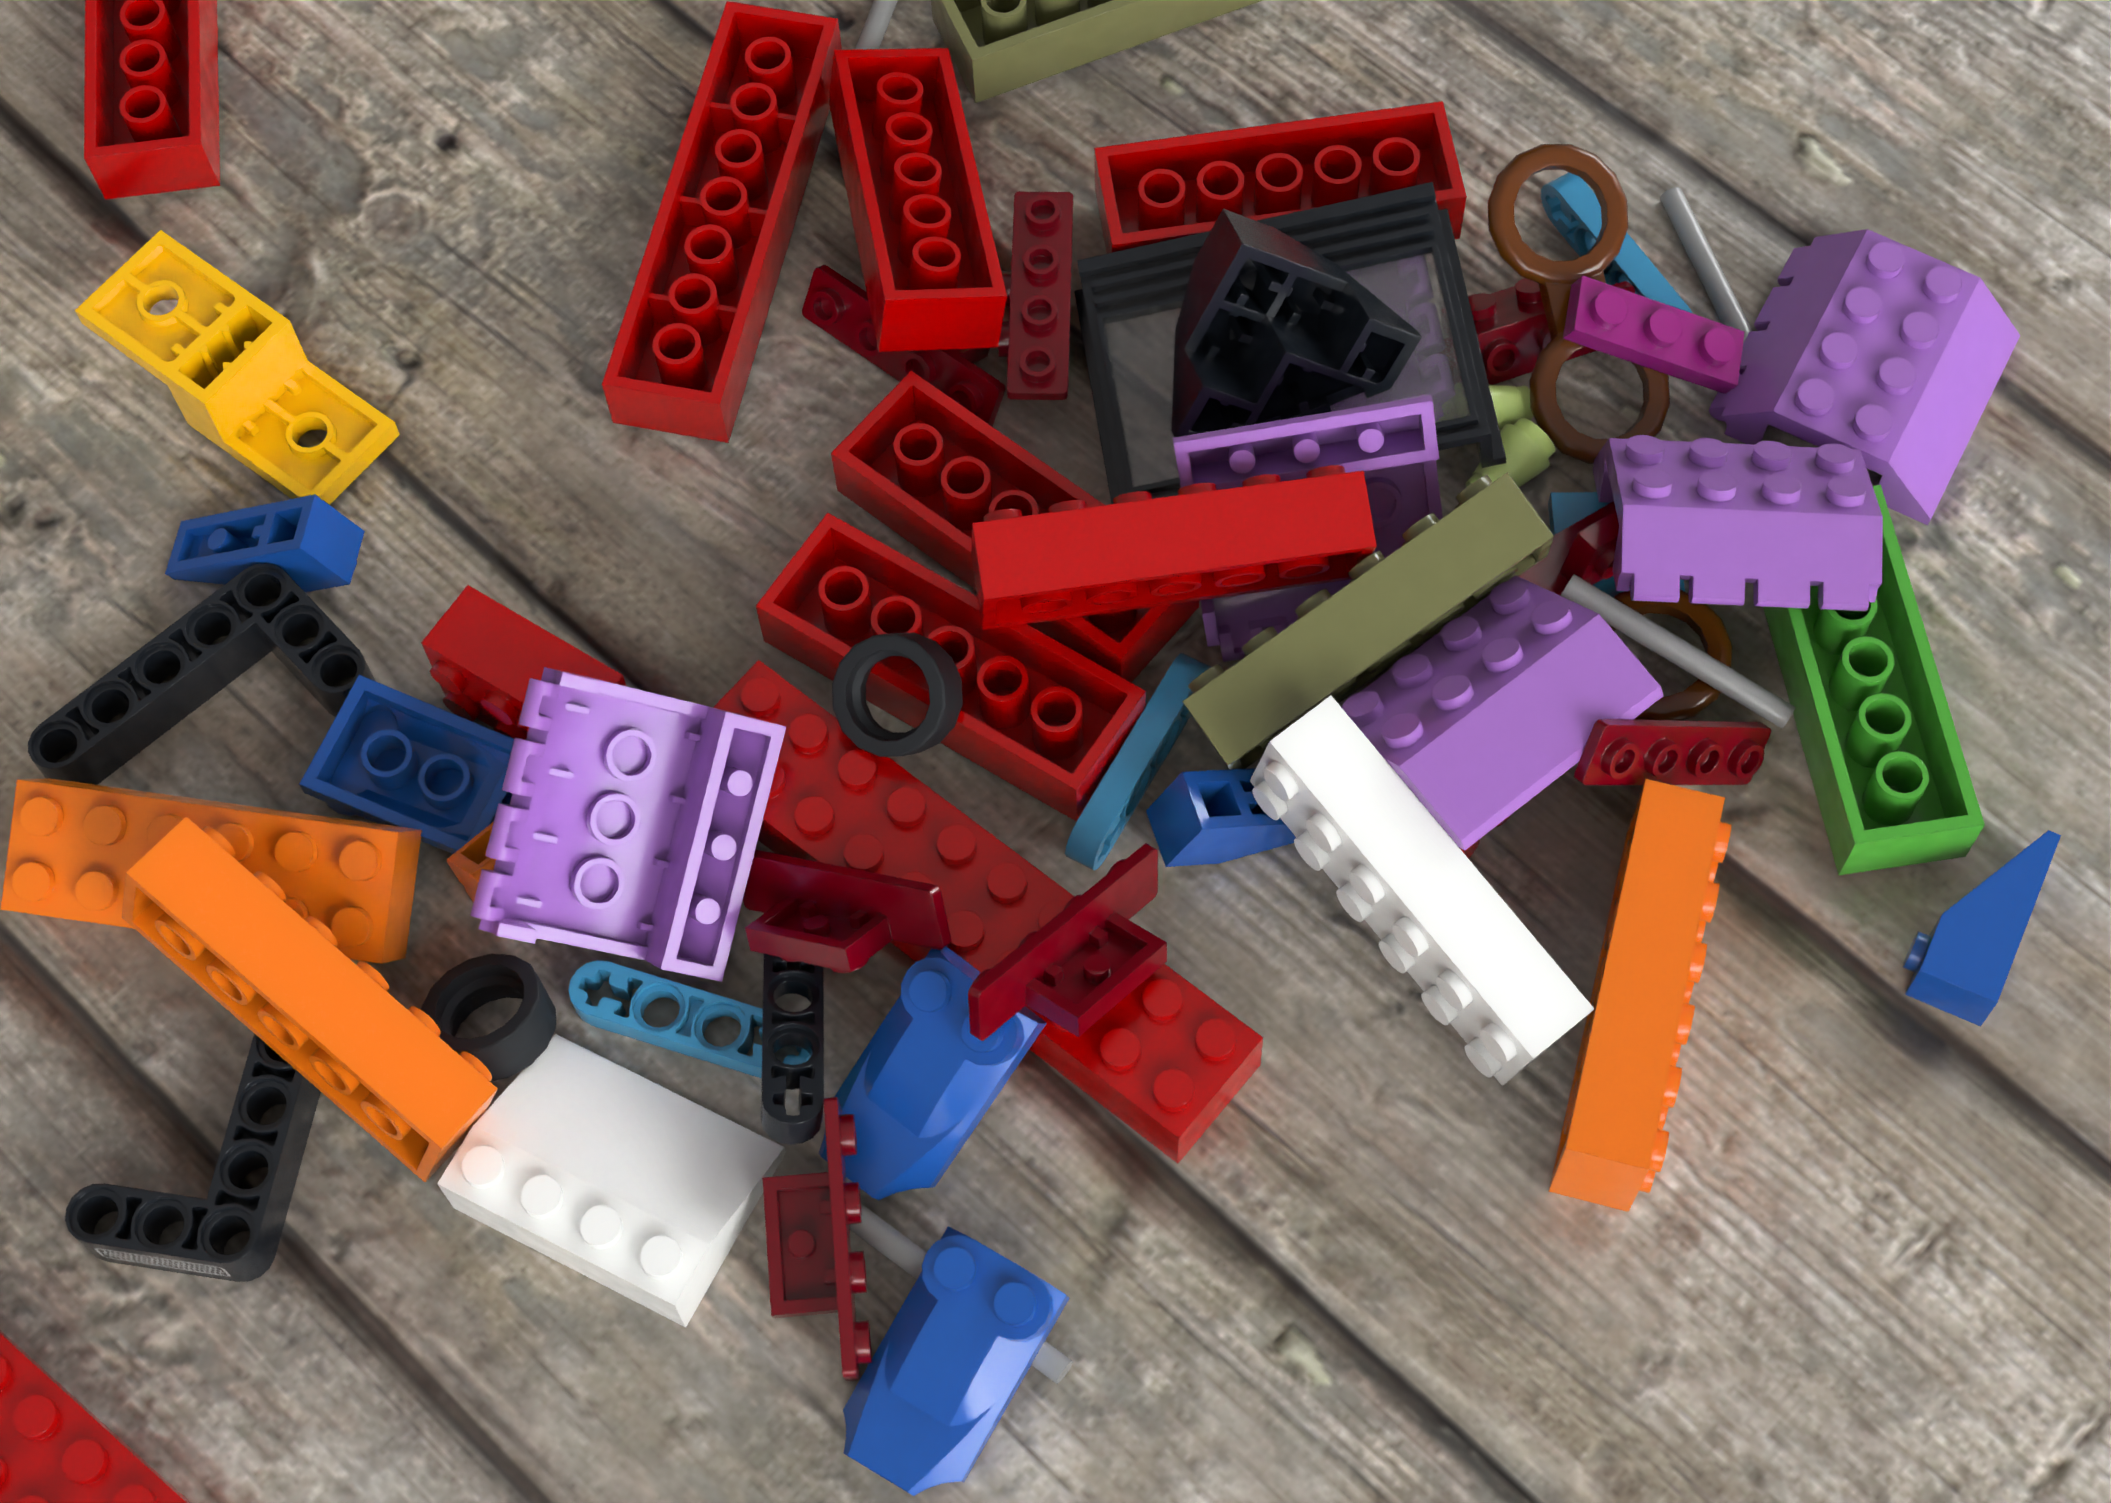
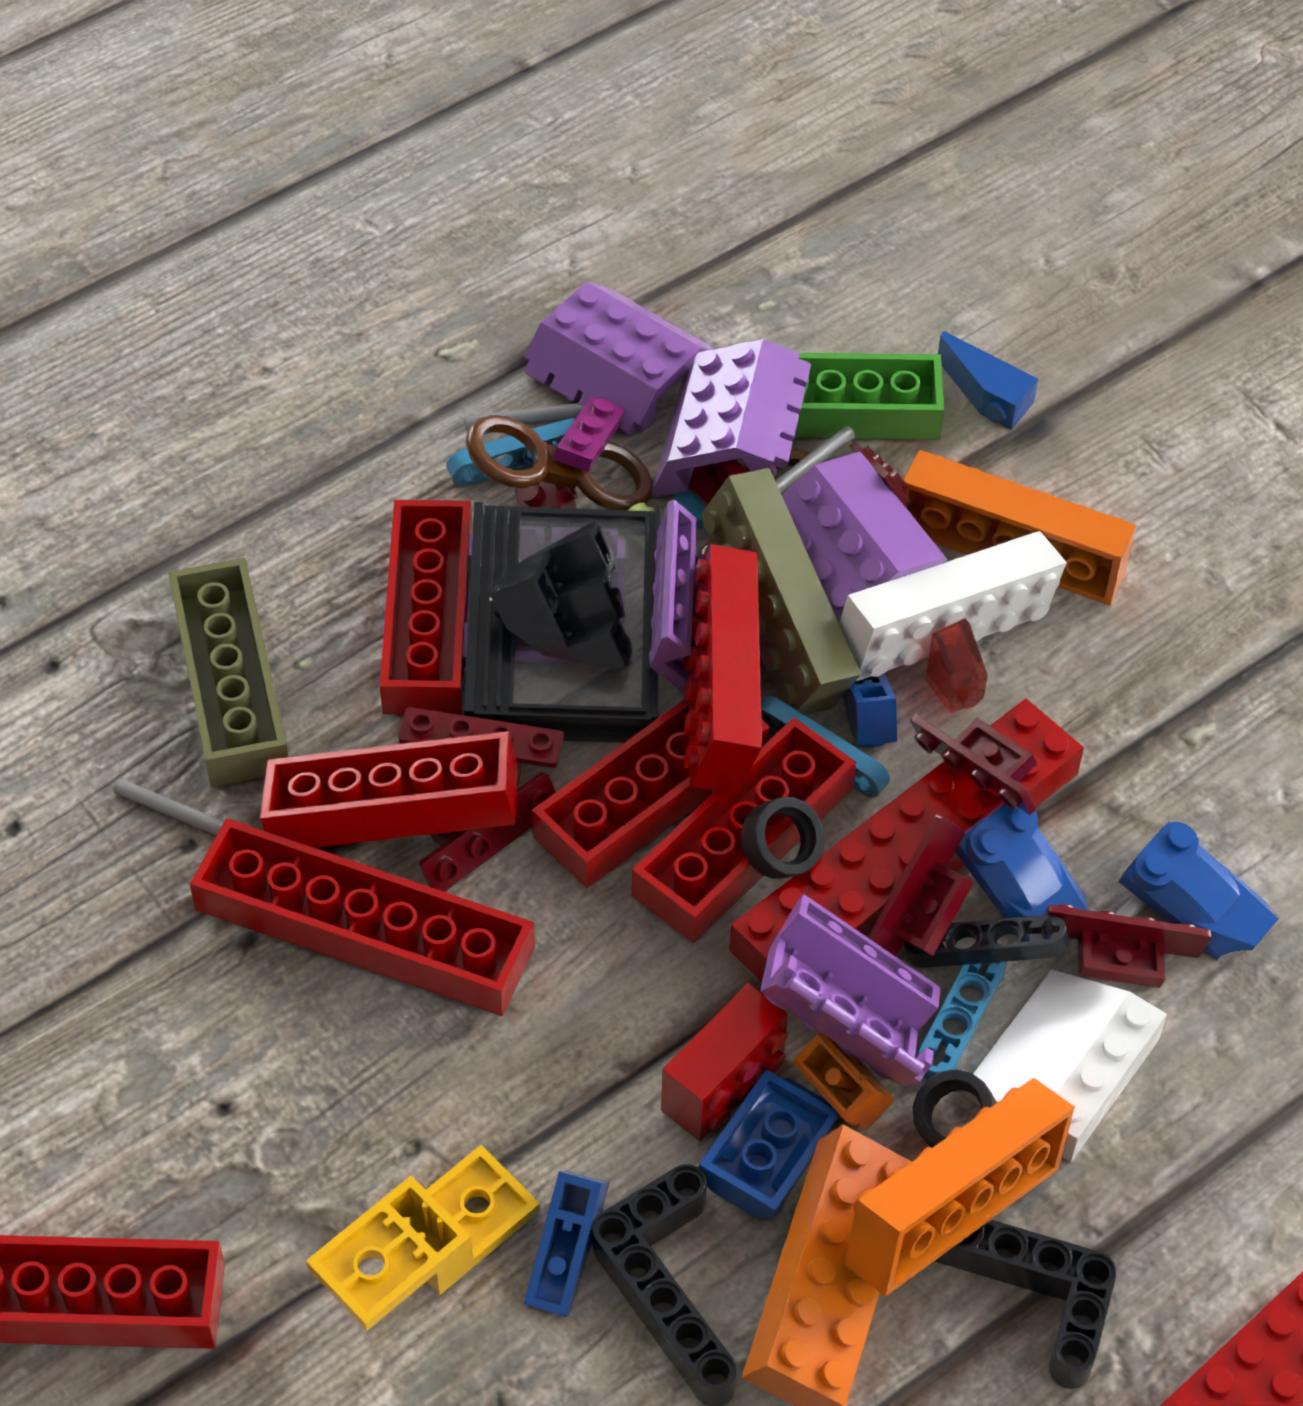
camera: 85 degrees left, 10 degrees down
none -> clear red slope [925,618,988,714]

